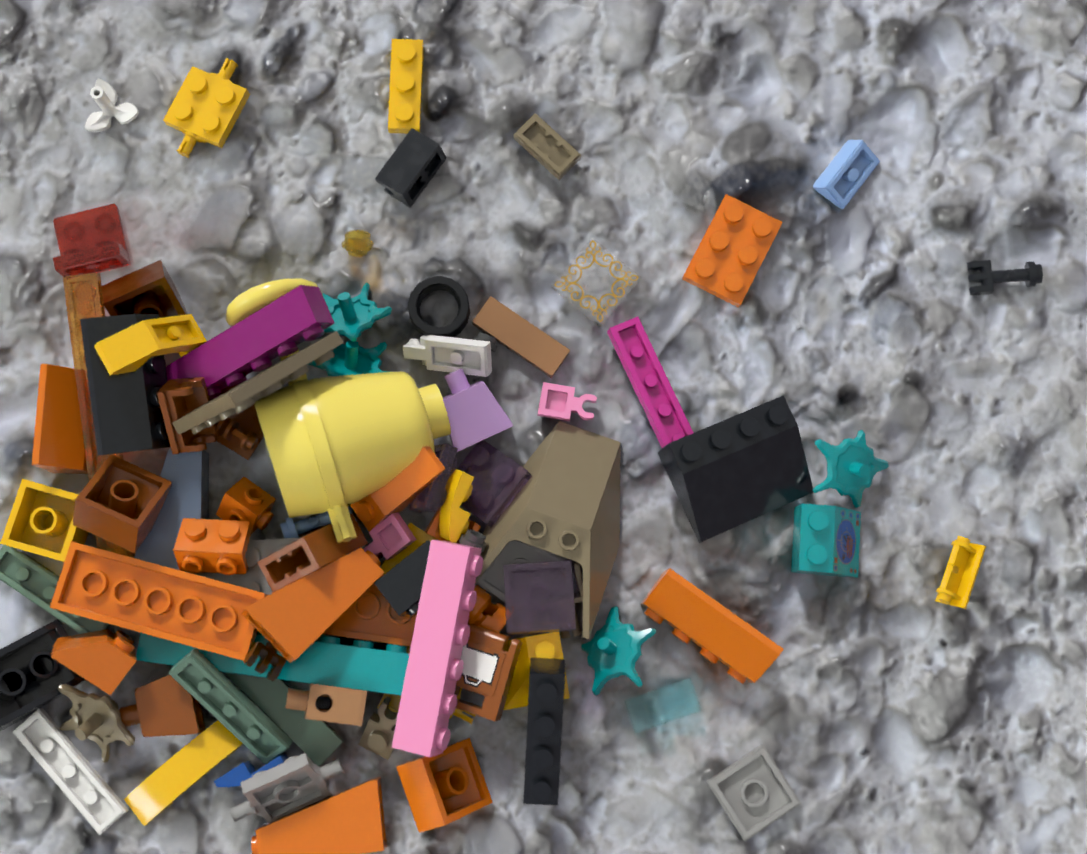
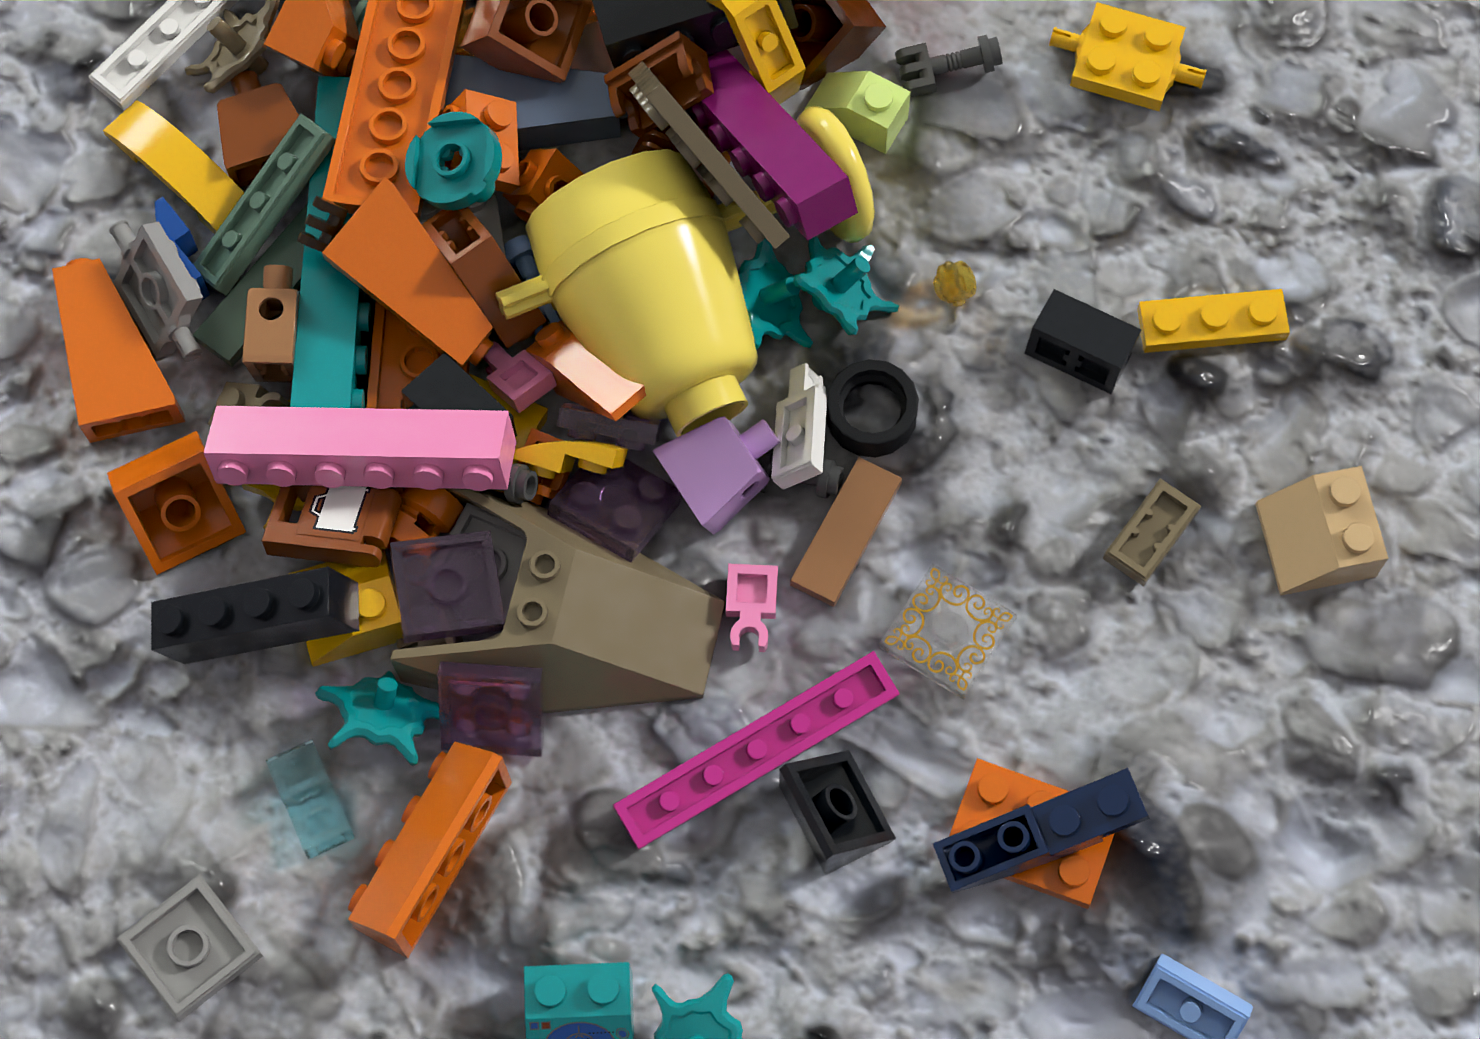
camera: 90 degrees right, 10 degrees down
black slope [657,396,813,543] -> none
none -> teal plate [405,112,502,210]
none -> clear purple plate [437,661,544,757]
none -> black slope [779,750,896,875]
none -> yellowish green slope [804,71,911,154]
none -> dark grey hinge [895,35,1003,97]
none -> dark blue slope [932,768,1150,893]
none -> tan slope [1255,466,1389,596]

